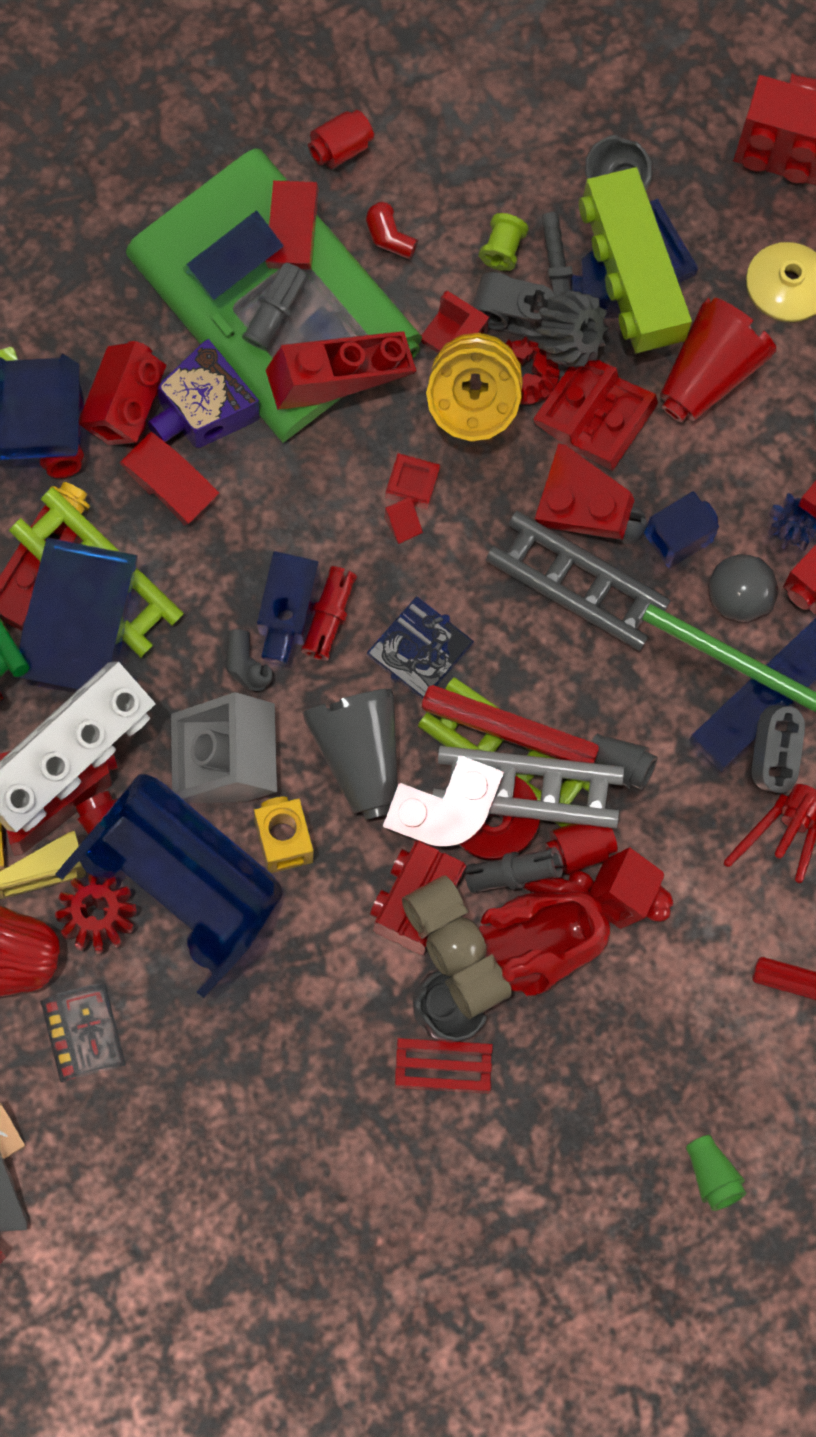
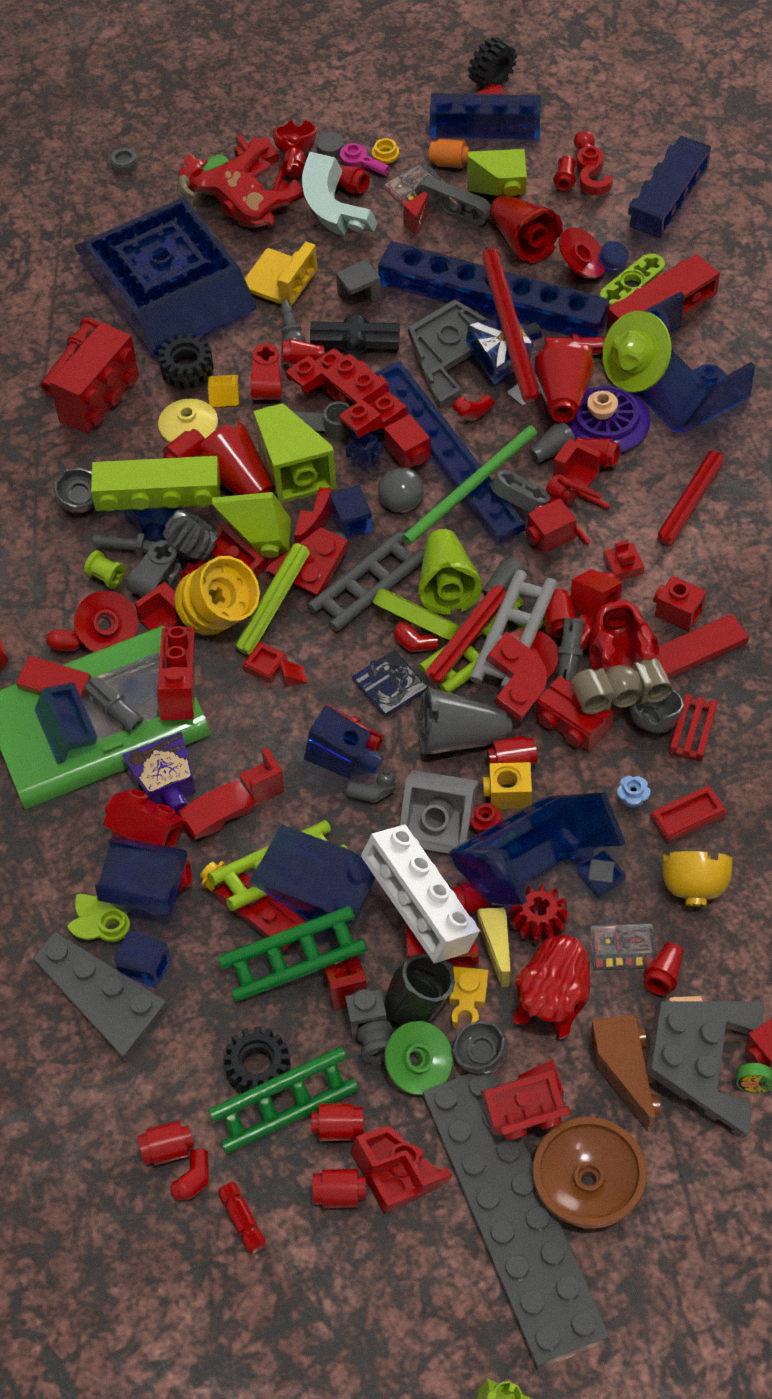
camera: 65 degrees left, 15 degrees down
none -> red dish [74,591,138,652]
none -> red brick [162,429,205,458]
none -> lime slope [212,492,291,558]
none -> lime axle [235,543,309,655]
none -> red panel [239,747,285,805]
none -> lime slope [253,403,337,504]
none -> red slope [294,487,333,543]
none -> lime beam [373,587,460,640]
none -> red arm [393,621,439,652]
none -> lime cone [418,529,482,615]
none -> red plate [471,803,503,835]
none -> red brick [487,736,538,766]
none -> red brick [525,498,577,554]
none -> clear blue tile [577,850,626,898]
none -> red tile [603,540,645,580]
none -> light blue plate [617,776,650,808]
none -> red cone [643,942,684,996]
none -> red tile [650,785,727,844]
none -> red brick [653,575,707,632]
none -> red tile [659,614,749,679]
none -> yellow cylinder [662,851,733,907]

